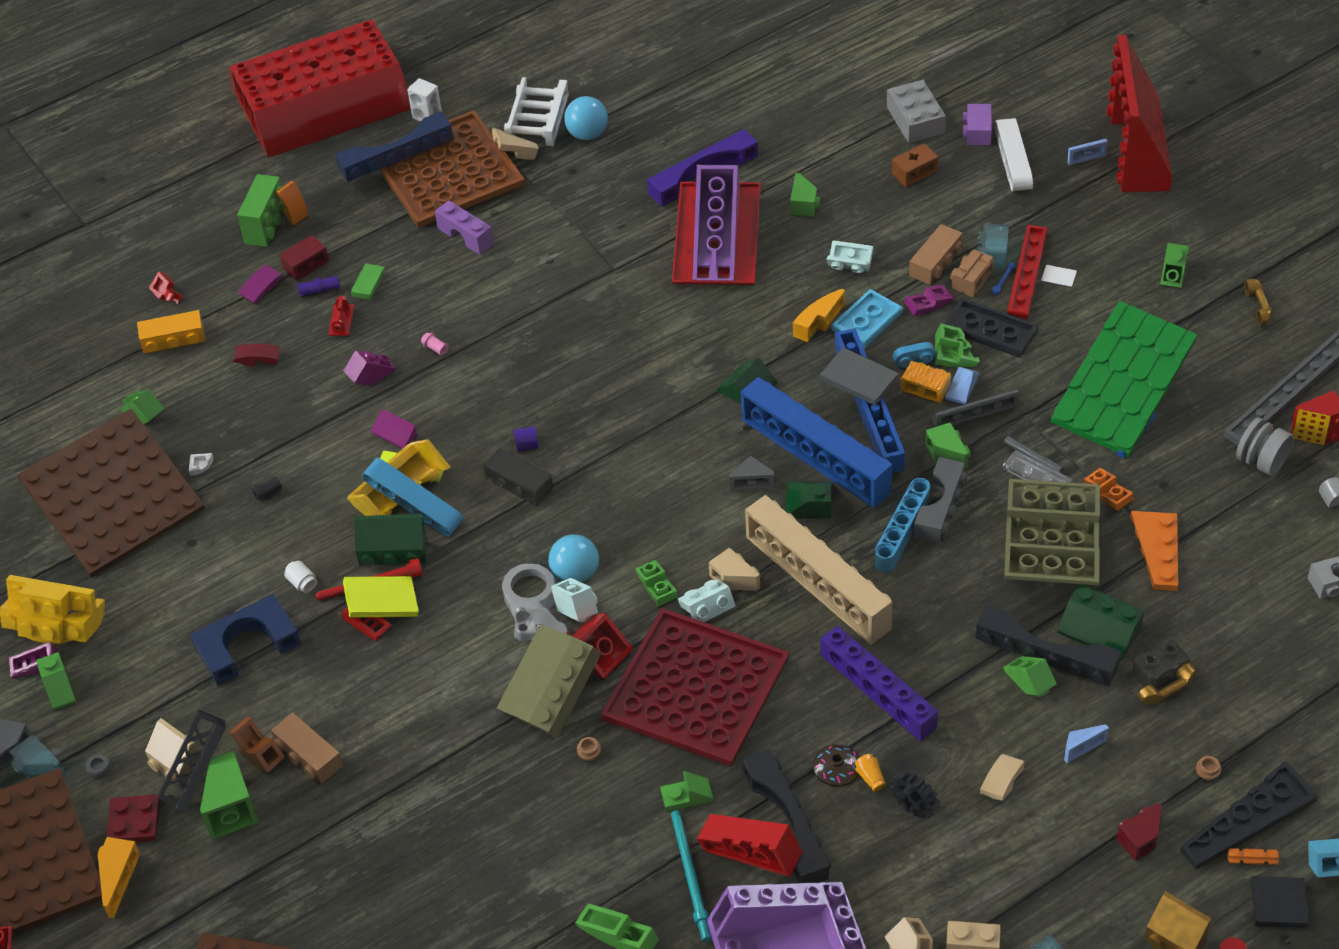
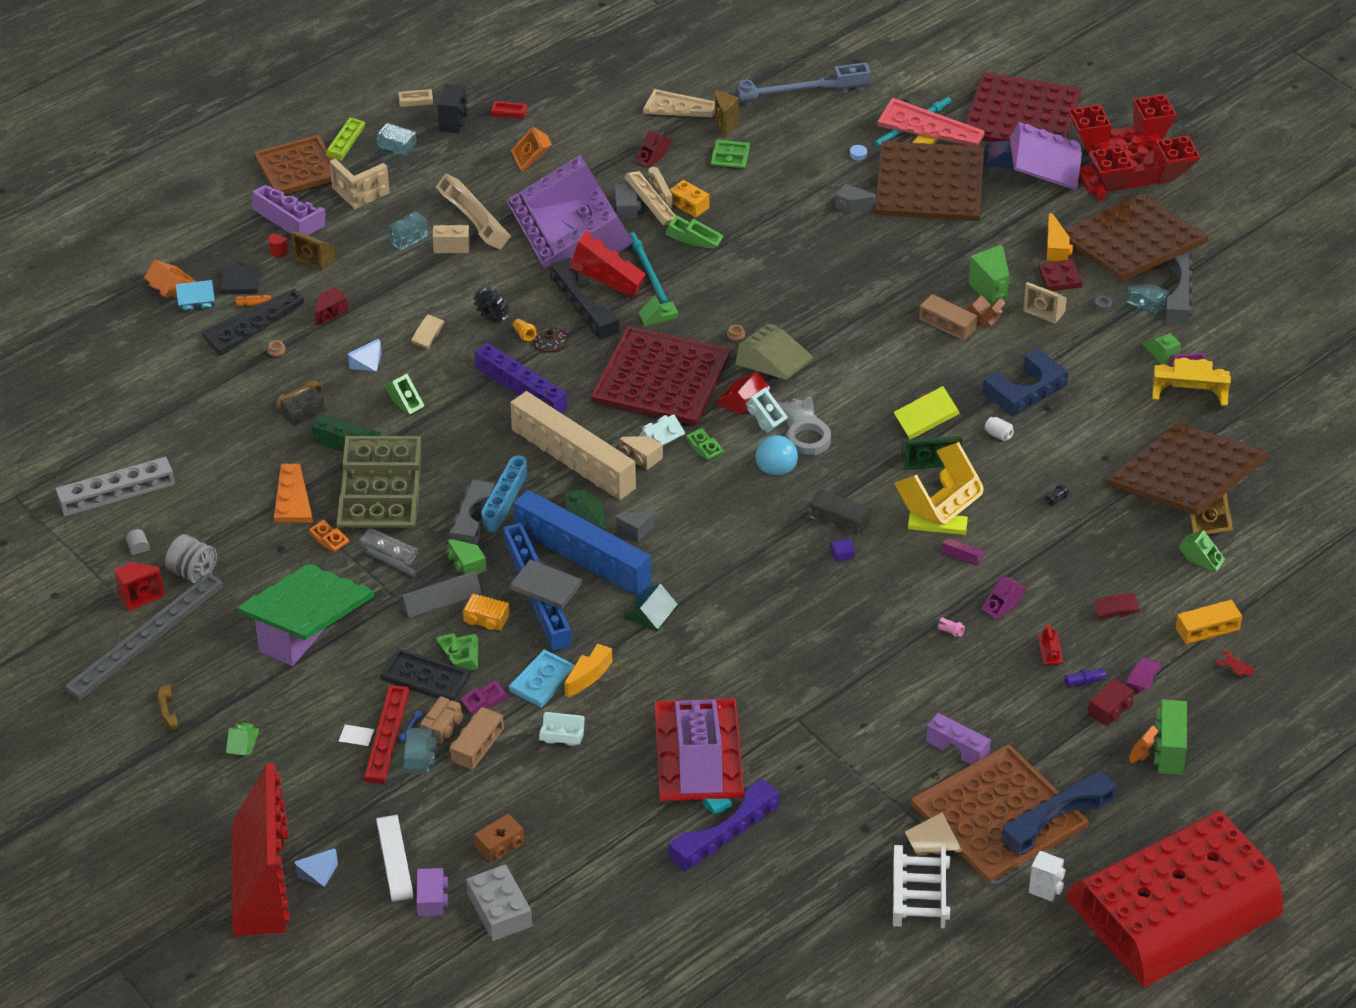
camera: 170 degrees right, 5 degrees down
black fence [157,709,226,814] -> none
white tile [189,453,214,476] -> none
red piece [315,558,423,601] -> none
bright green tile [351,263,385,300] -> none
dark azure beam [362,458,463,537] -> none
medium azure piece [564,96,608,140] -> none
bright green slope [790,173,820,217] -> none
dark azure plate [892,342,936,368] -> none
light blue slope [945,367,979,405] -> none
black arch [976,604,1121,686] -> none

